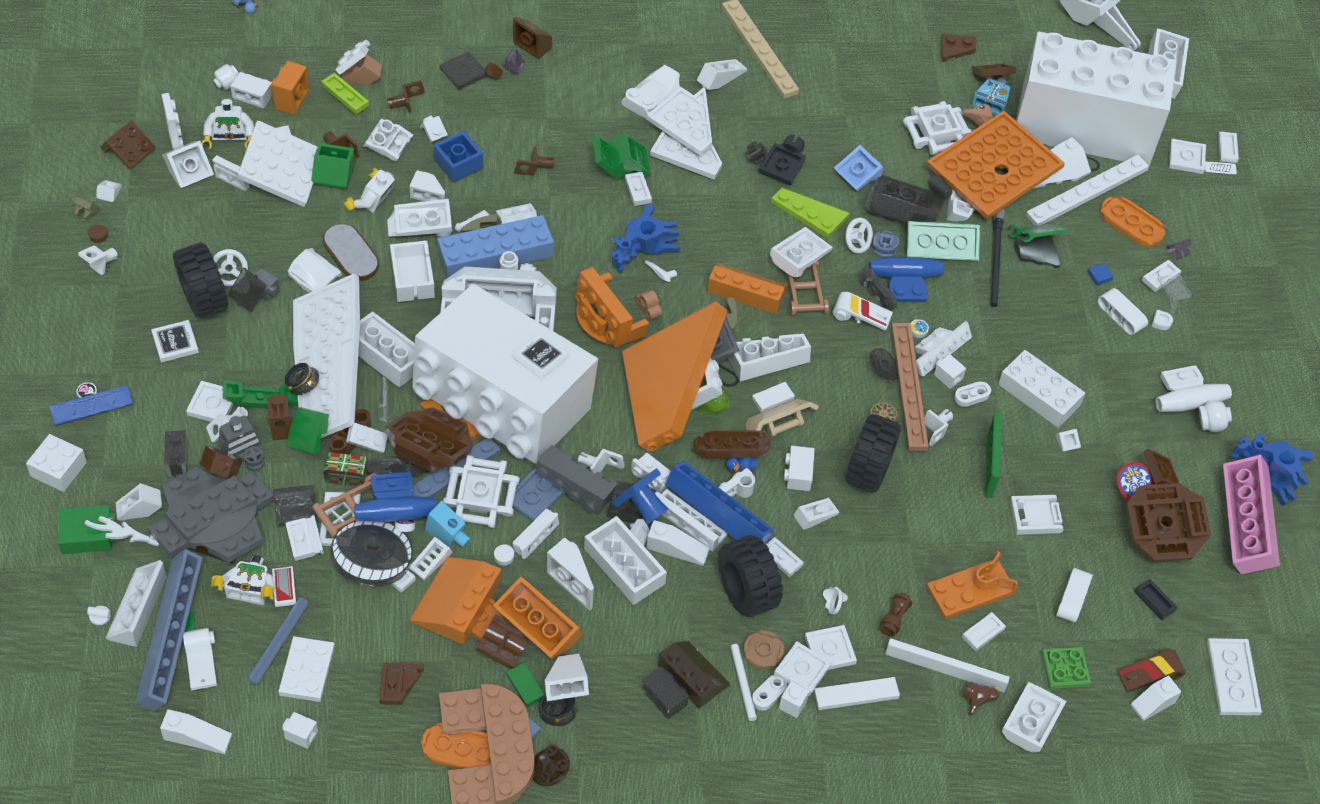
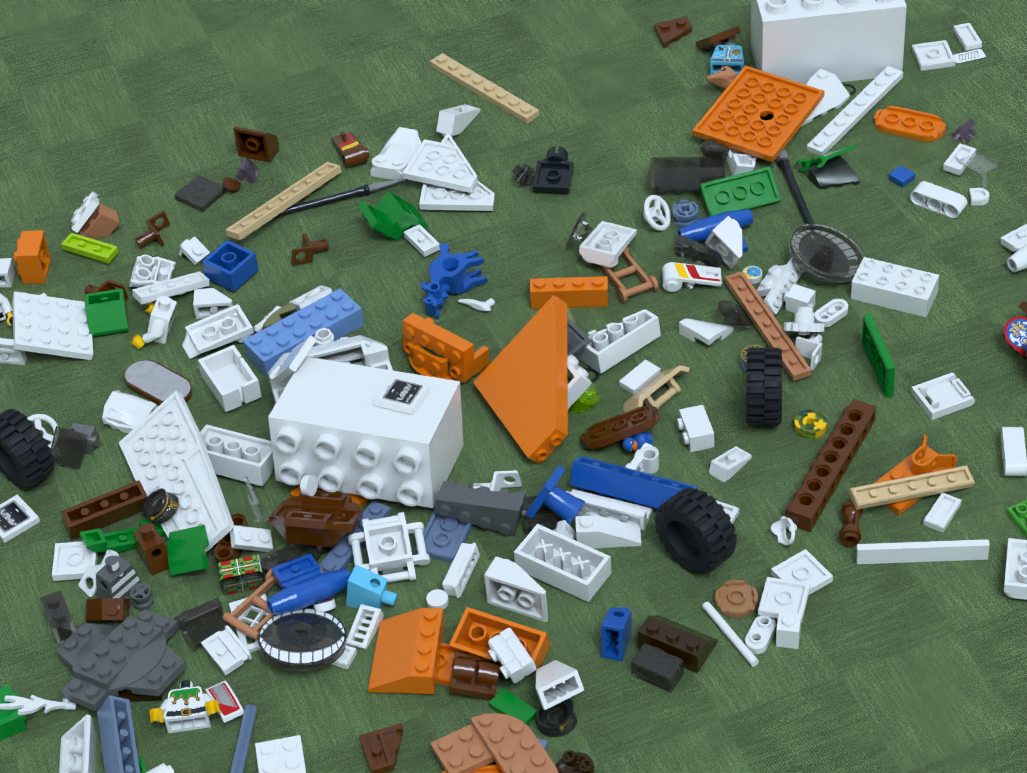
camera: 10 degrees left, 10 degrees down
white slope [116,483,162,520] -> none
white bracket [631,453,671,493] -> none
nougat piece [635,290,662,320] -> none
lime wing [771,188,850,239] -> none
white tile [814,677,900,710] -> none
light blue slope [834,145,884,191] -> none
white brick [903,101,972,155] -> none
reddish brown animal [962,681,999,716] -> none
white slope [1055,429,1081,452] -> none
none -> reddish brown brick [61,480,149,540]
none -> white plate [132,271,209,304]
none -> tan plate [226,162,342,240]
none -> white tile [271,335,316,384]
none -> black piece [274,179,404,218]
none -> white tile [300,475,318,496]
none -> reddish brown door [331,131,370,168]
none -> white brick [488,628,537,683]
none -> clear smoke shield [566,212,592,250]
none -> blue torso [601,607,632,661]
none -> white slope [679,318,734,345]
none -> white slope [705,216,742,270]
none -> white plant [784,307,825,335]
none -> reddish brown brick [785,399,876,533]
none -> clear smoke dish [788,224,863,283]
none -> piece [794,410,827,439]
none -> tan tile [849,465,975,510]

